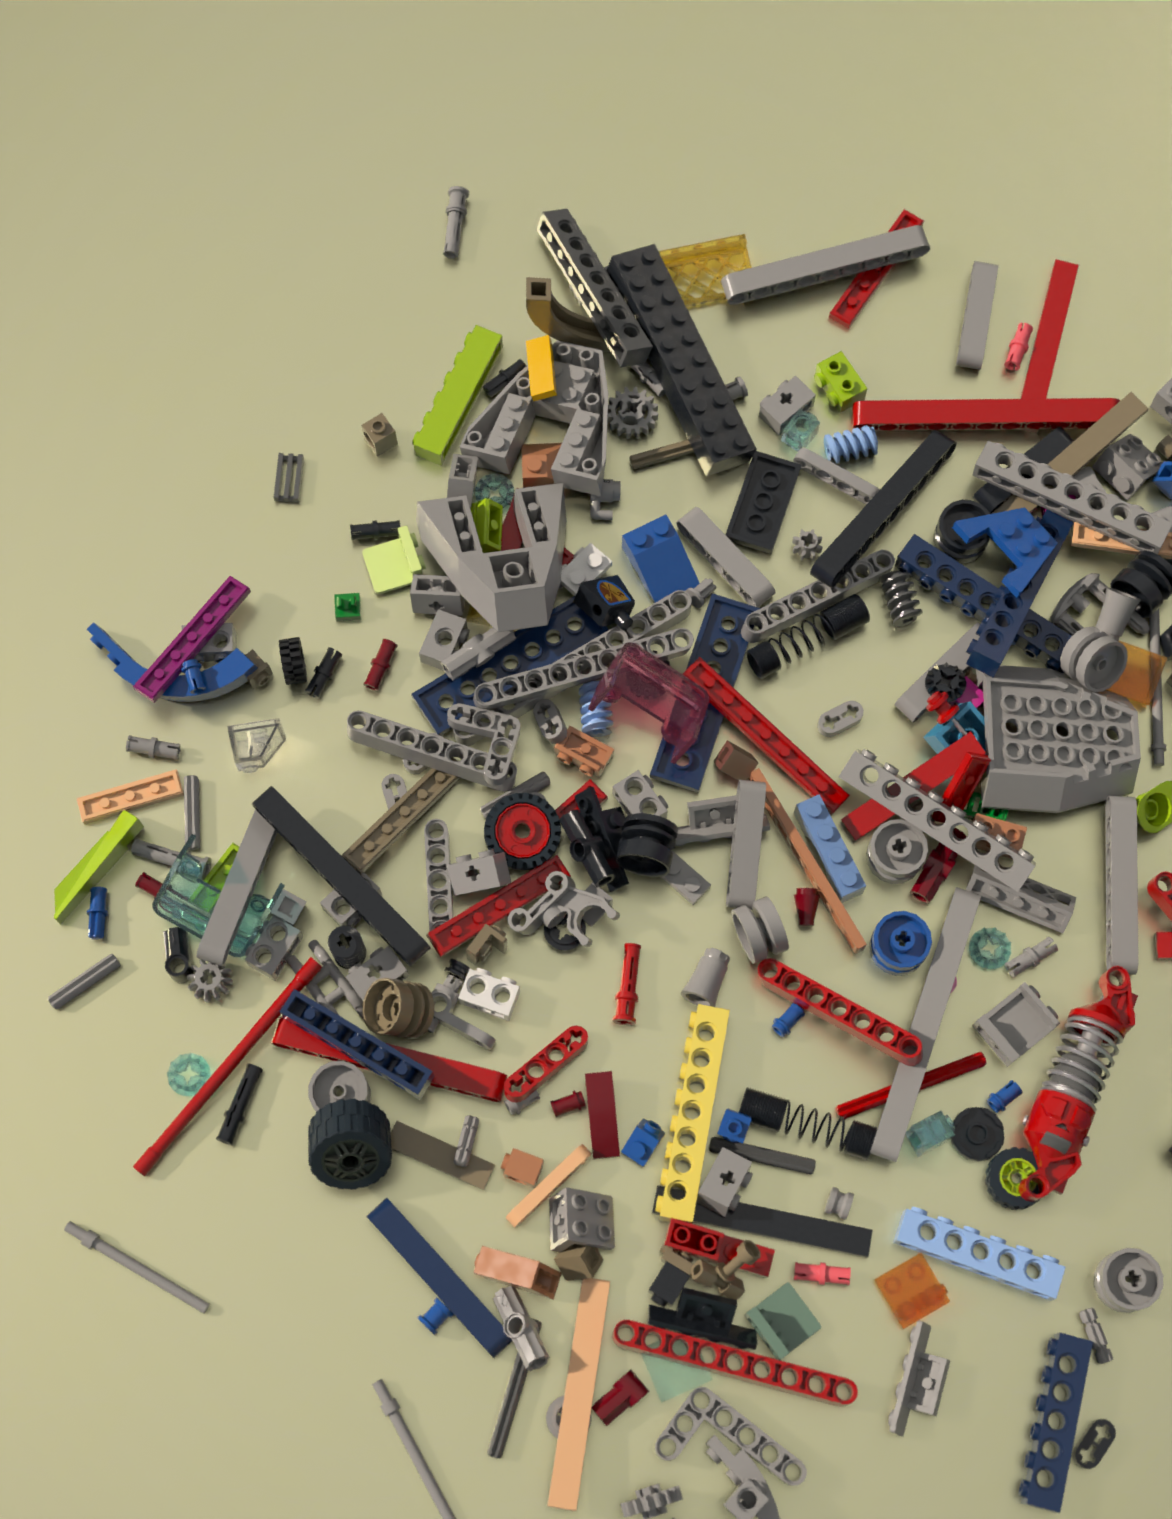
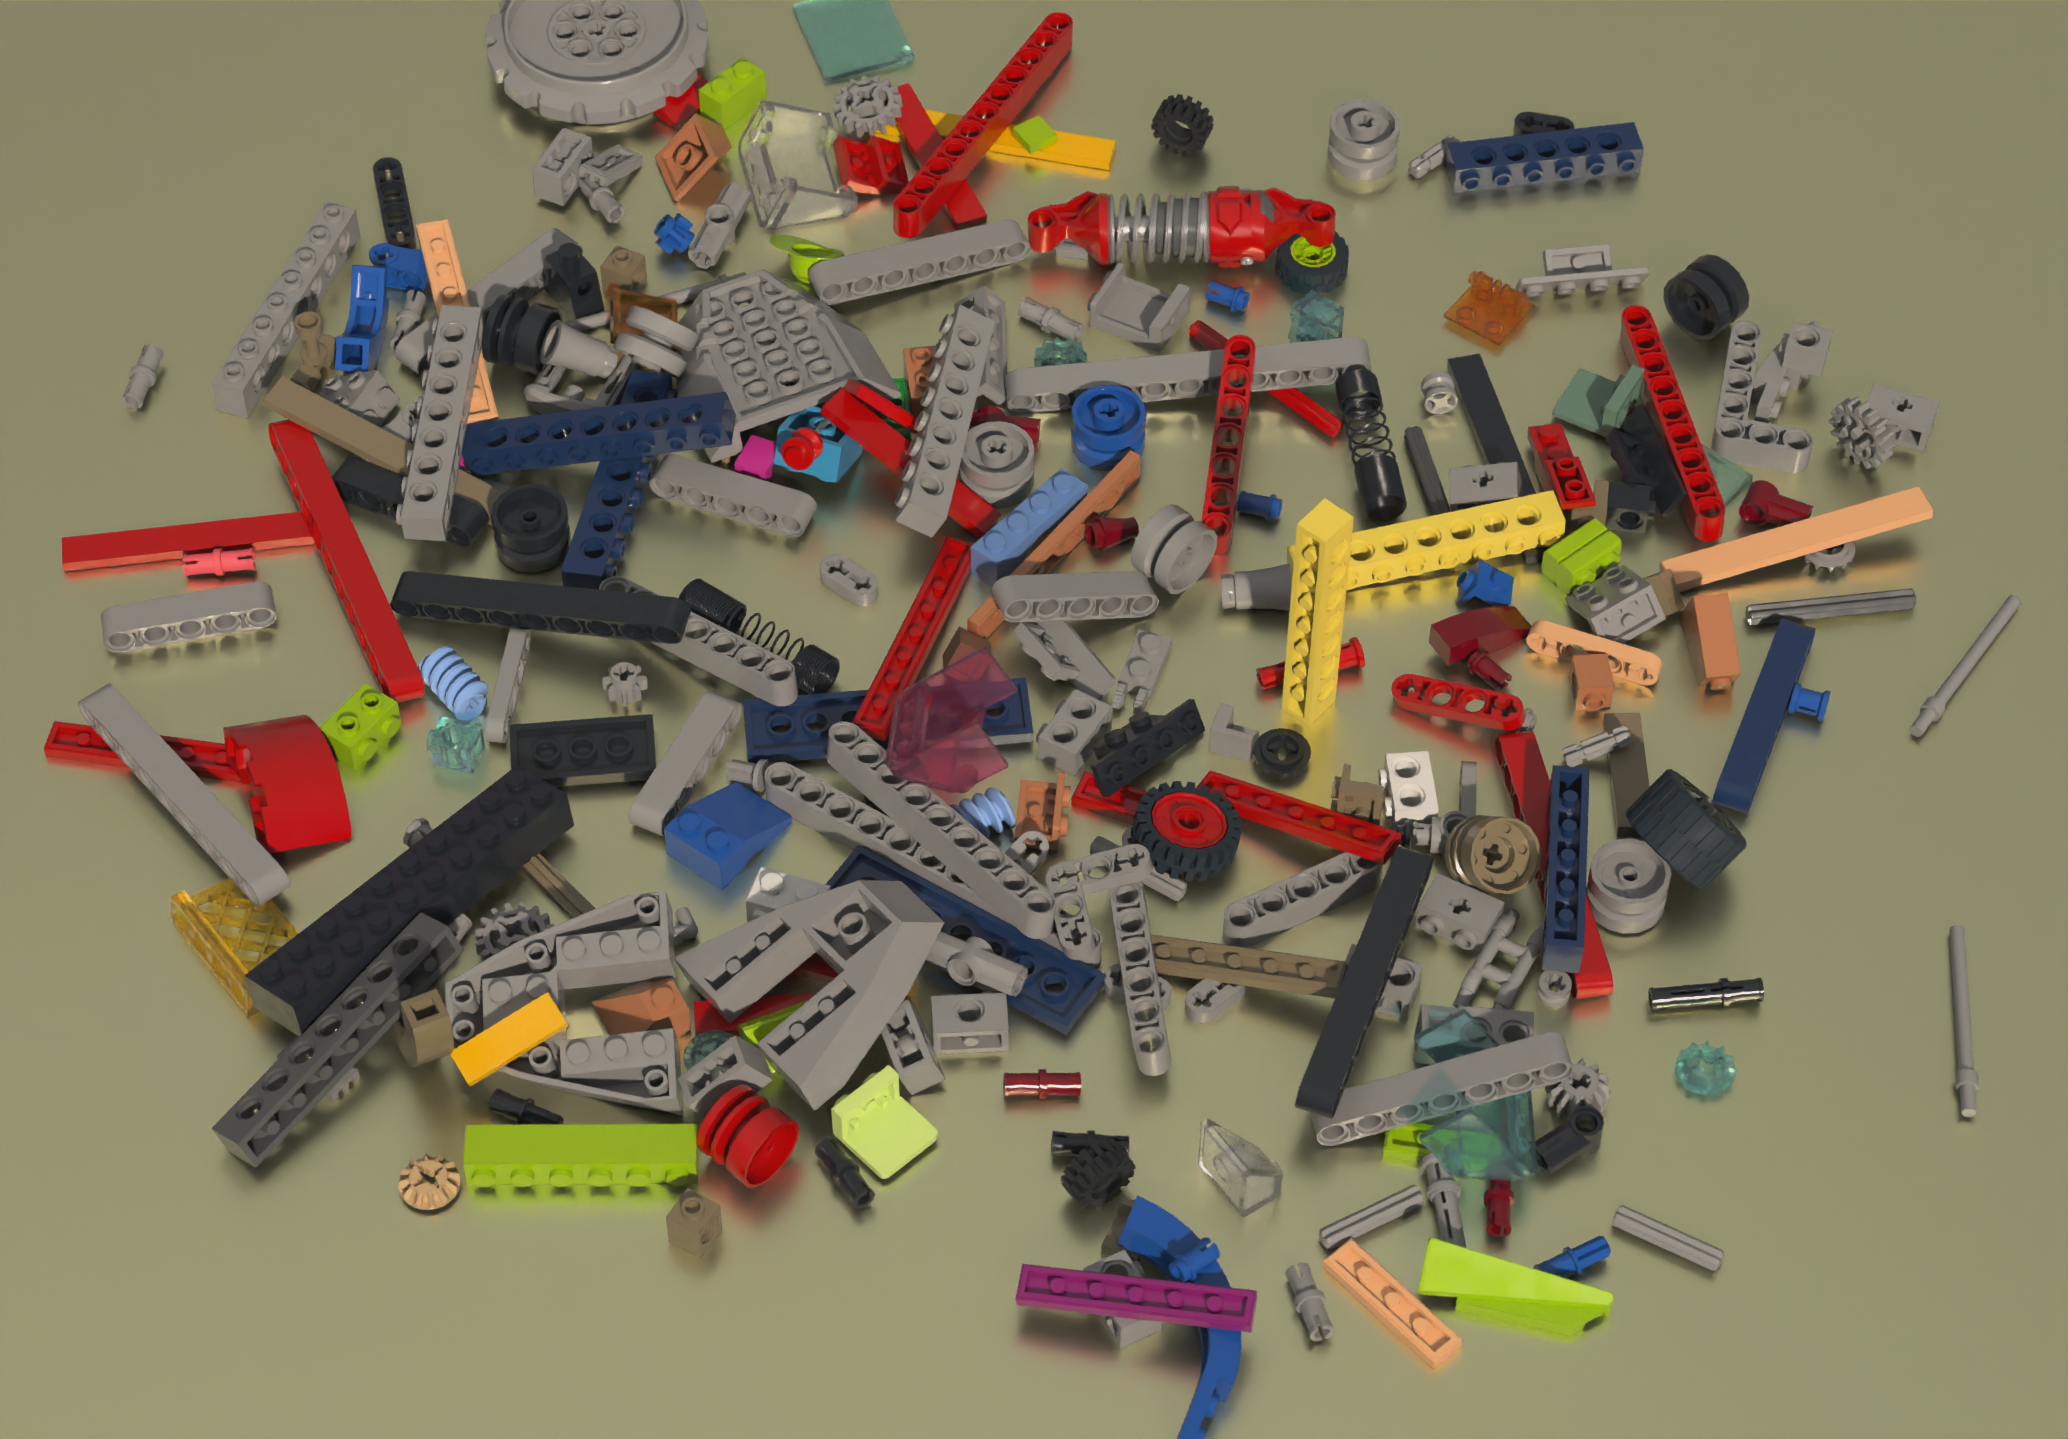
camera: 115 degrees left, 20 degrees down
red piece [133,957,323,1176] -> none
dark grey tile [273,453,304,502] -> none
black piece [328,925,366,969] -> none
green tile [334,593,361,621] -> none
light grey pin [443,186,469,259] -> none
light grey brick [447,849,511,896] -> none
light grey piece [493,1286,550,1371] -> none
light grey piece [508,871,620,947] -> none
black piece [559,809,616,888] -> none
black torso [573,575,635,630] -> none
black wheel [616,813,678,877] -> none
dark tan bar [690,1240,761,1300] -> none
blue bracket [717,1108,752,1143] -> none
light grey brick [759,376,816,435] -> none
coral pin [794,1262,851,1286] -> none
dark grey piece [879,571,923,627] -> none
light blue brick [893,1207,1066,1301] -> none
black gear [925,662,967,702] -> none
black tile [949,1107,1004,1162] -> none
blue wing [952,508,1058,598] -> none
none -> red panel [223,715,352,853]
none -> tan gear [398,1153,461,1210]
none -> red wheel [696,1084,800,1188]
none -> light yellow brick [1281,498,1354,726]
none -> lime brick [1541,518,1622,595]
none -> black wheel [1663,254,1749,341]

